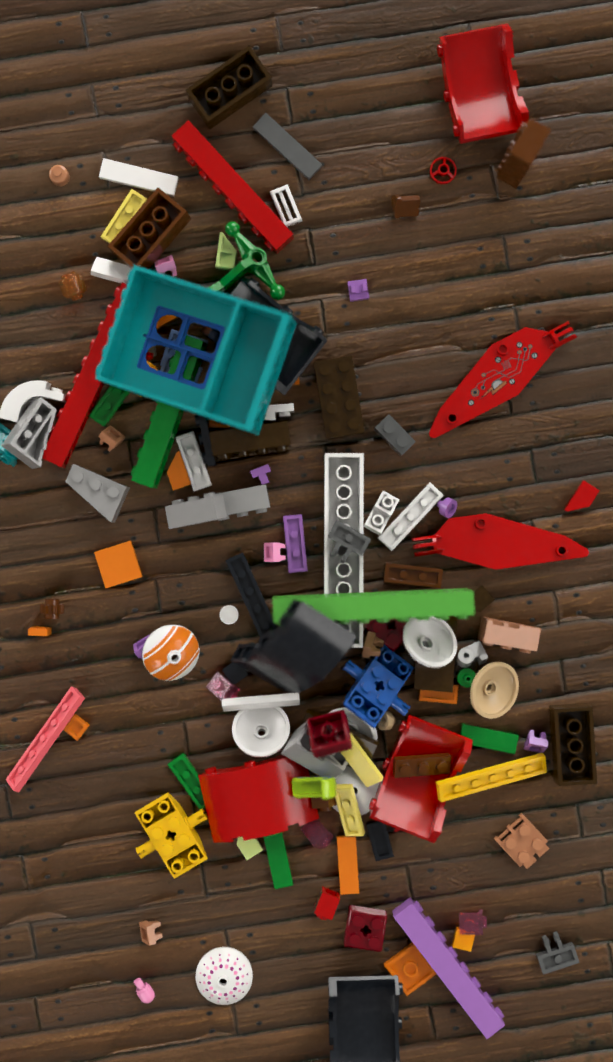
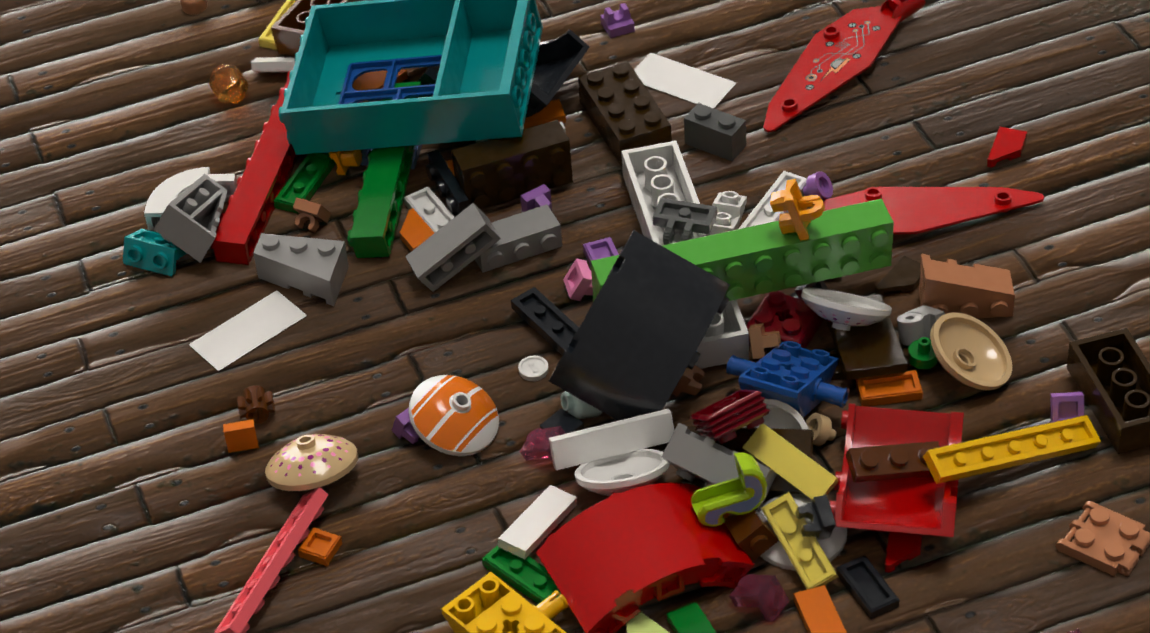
camera: 10 degrees left, 45 degrees down
orange tile [94,541,143,589] -> none
green tile [460,723,519,754] -> none
none -> white sticker [189,291,307,371]
none -> tan dish [265,434,358,491]
none -> white tile [498,485,577,559]
none -> white sticker [634,53,736,108]
none -> light orange hips [770,179,825,241]
none -> black tile [795,495,836,540]

